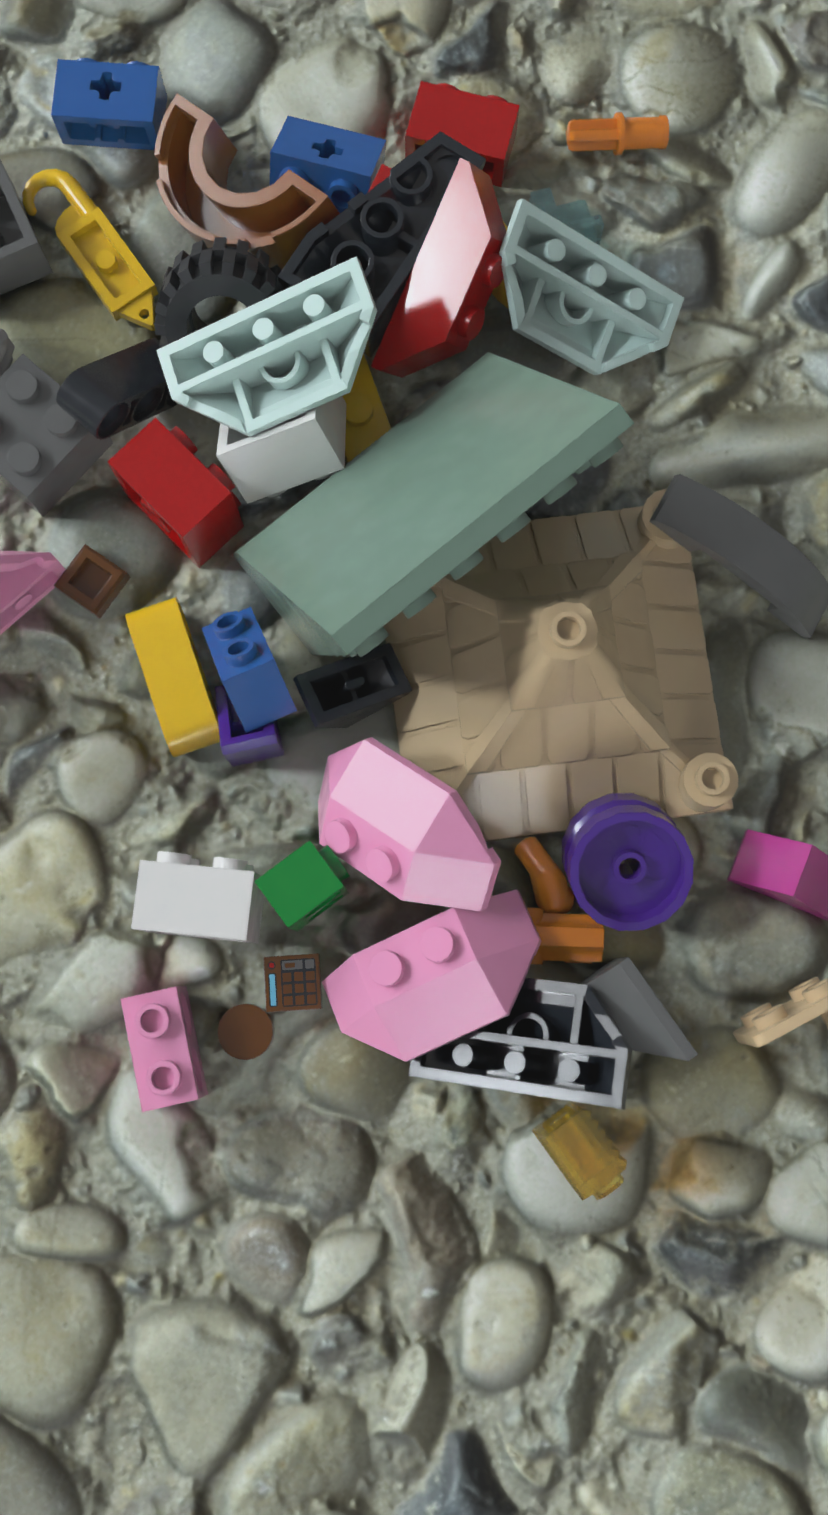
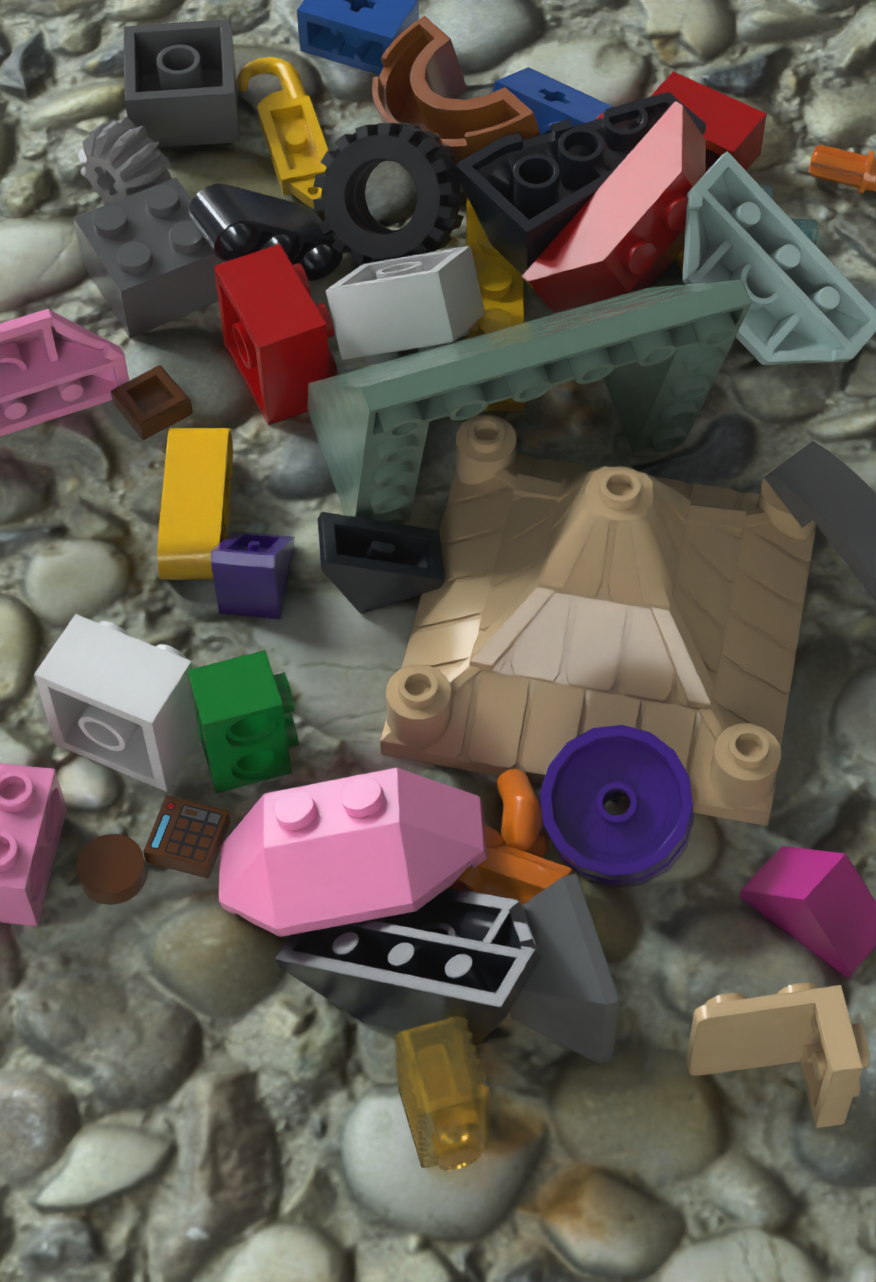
camera: 20 degrees right, 25 degrees down
light aqua wedge [156,256,377,437] -> none
blue brick [202,607,297,733] -> none
bright pink wedge [318,737,501,912] -> none

